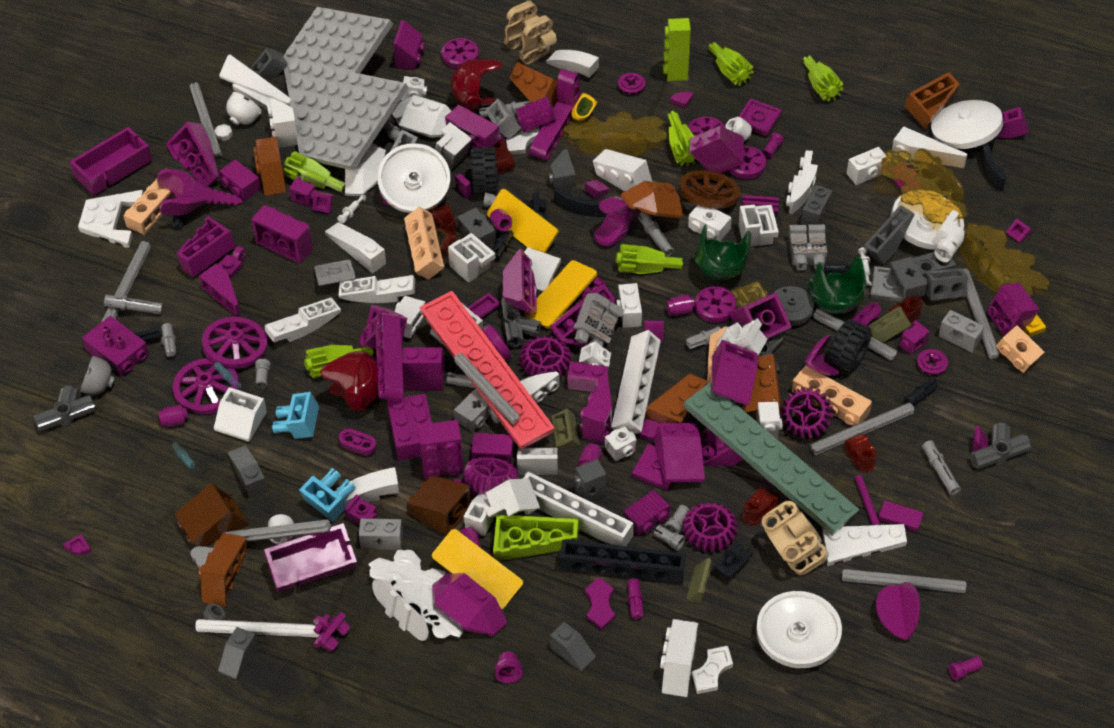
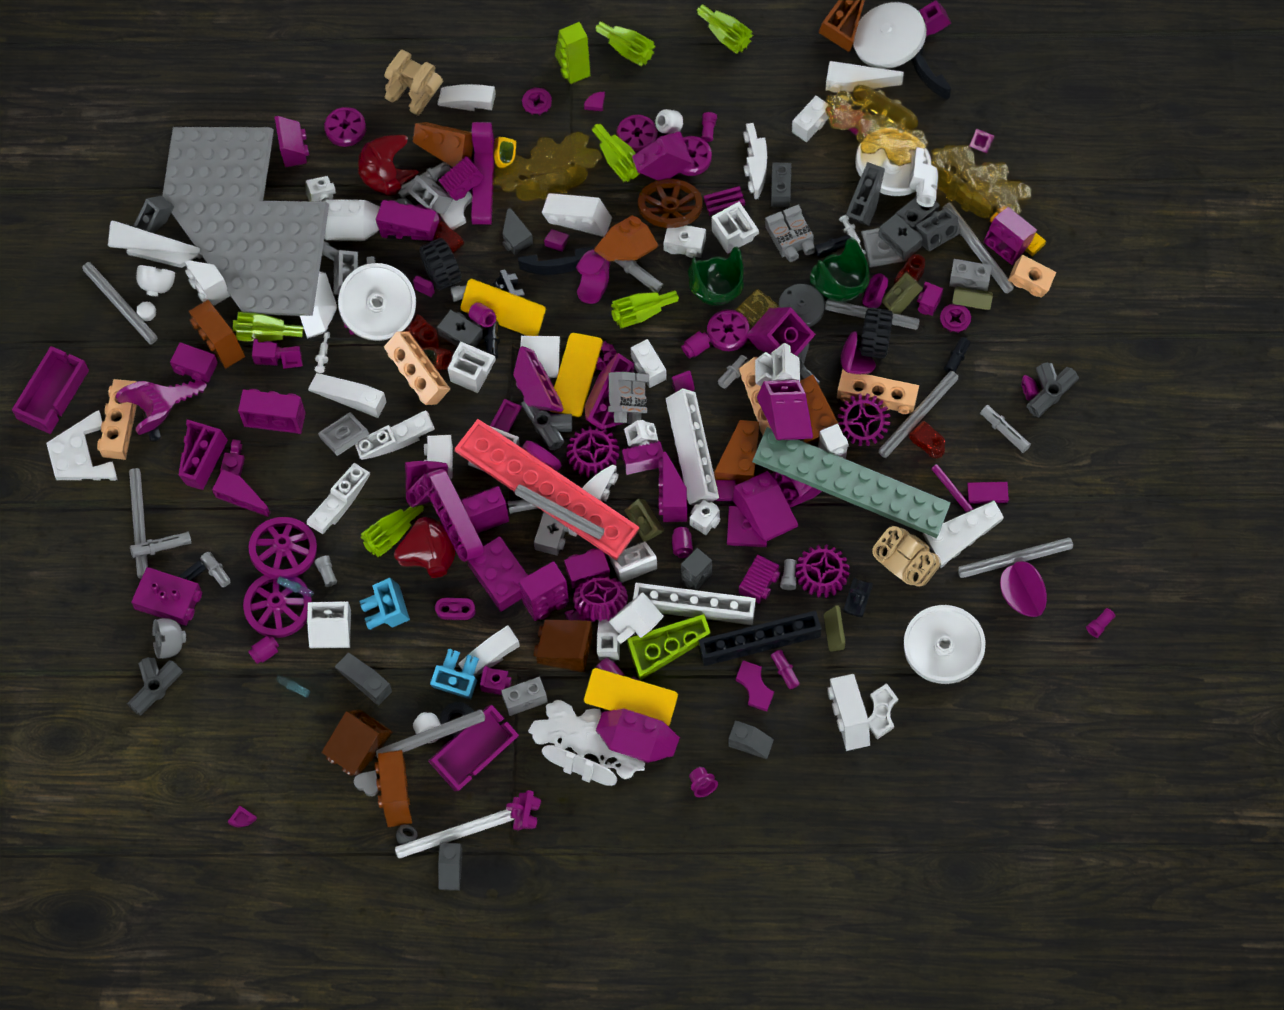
camera: 20 degrees left, 15 degrees up
magenta wedge [166,122,219,187] -> none
white plate [435,123,472,172] -> none
light grey pin [653,525,685,551] -> none
magenta plate [738,98,782,136] -> none
clear red piece [743,487,779,526] -> none
none -> olive slope [952,286,993,310]

